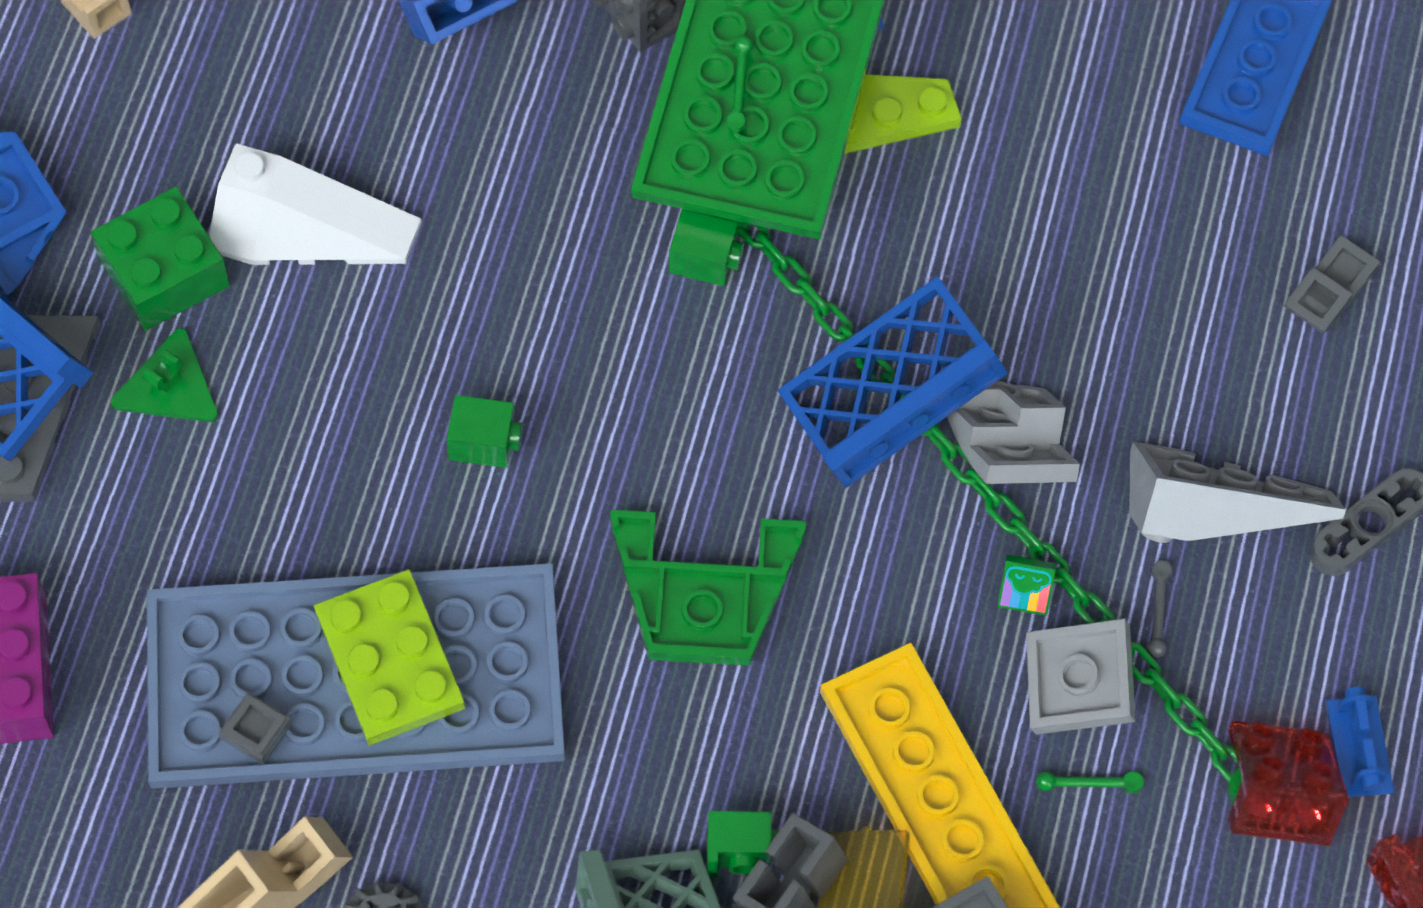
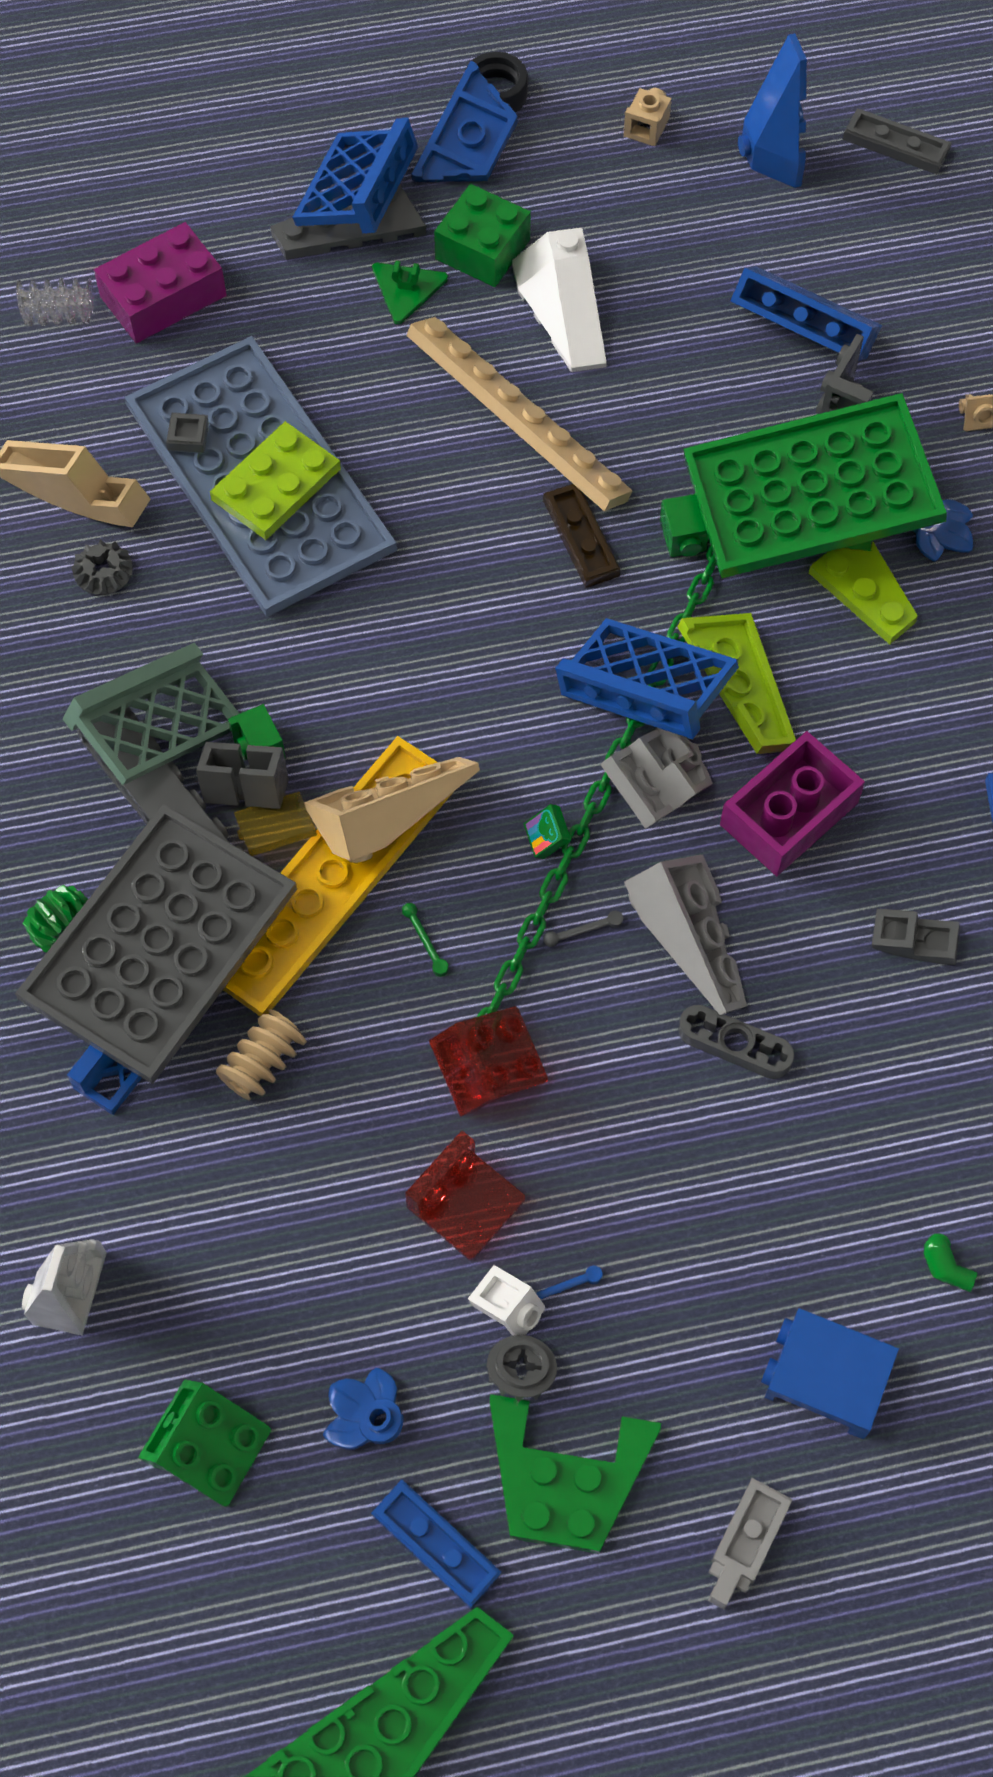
camera: 65 degrees right, 0 degrees up
green brick [446,395,523,468] -> none
green wing [610,510,806,666] -> none
green hinge [726,35,753,133] -> none
light grey plate [1026,619,1135,735] -> none
blue hinge [1325,687,1394,798] -> none
none -> tan wedge [304,757,480,863]
none -> tan plate [406,317,632,511]
none -> dark brown tile [543,484,621,588]
none -> lime wing [677,613,796,754]
none -> magenta brick [720,731,865,877]

